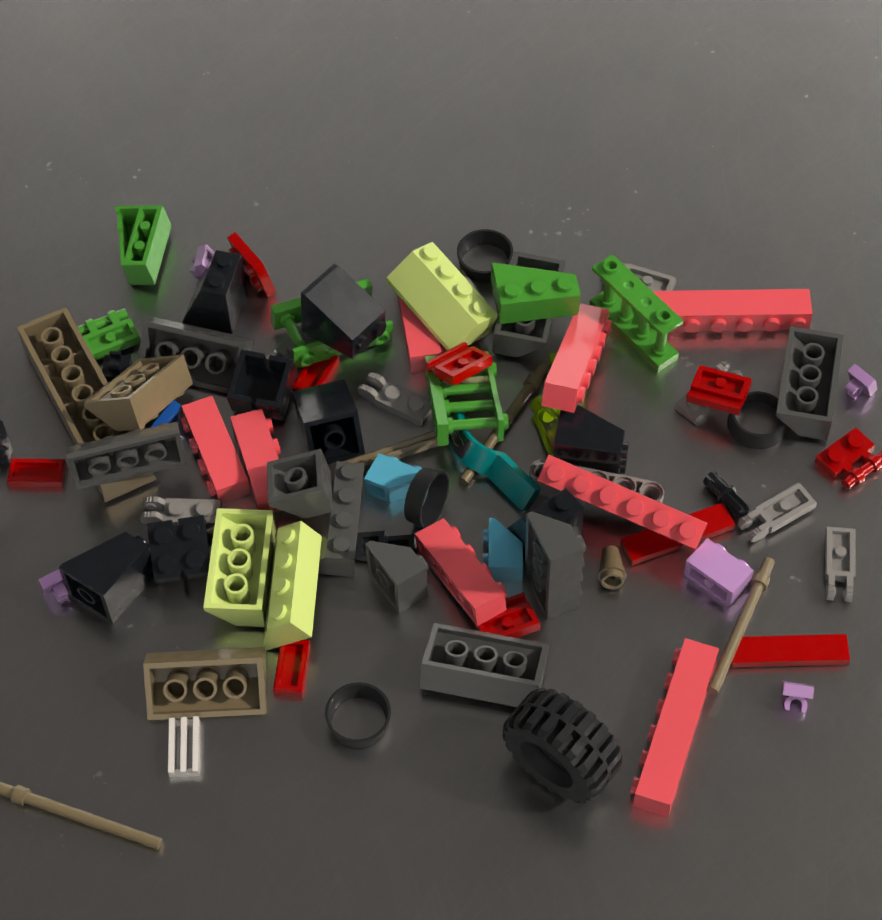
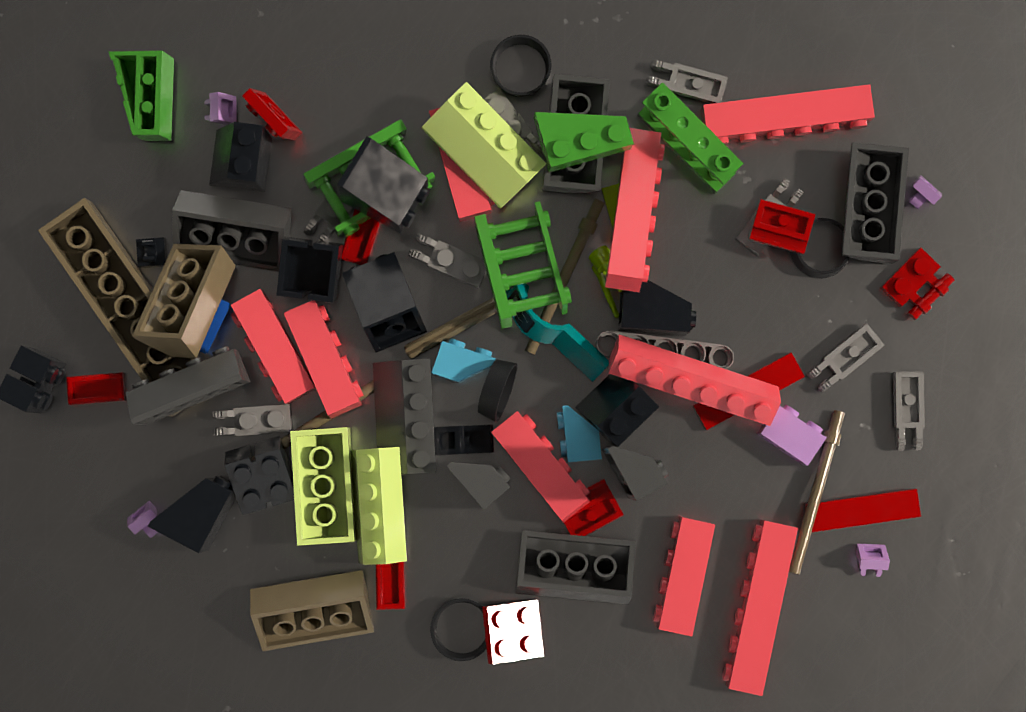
camera: 10 degrees left, 30 degrees up
bright green plate [77,308,141,360] -> none
white tile [168,716,200,778] -> none
dark grey slope [267,449,333,518] -> none
red plate [426,342,492,386] -> none
black tyre [502,688,622,804] -> none
dark tan cone [598,546,627,589] -> none
black axle [703,471,750,518] -> none
none -> plate [482,599,544,664]
none -> coral brick [653,516,716,637]

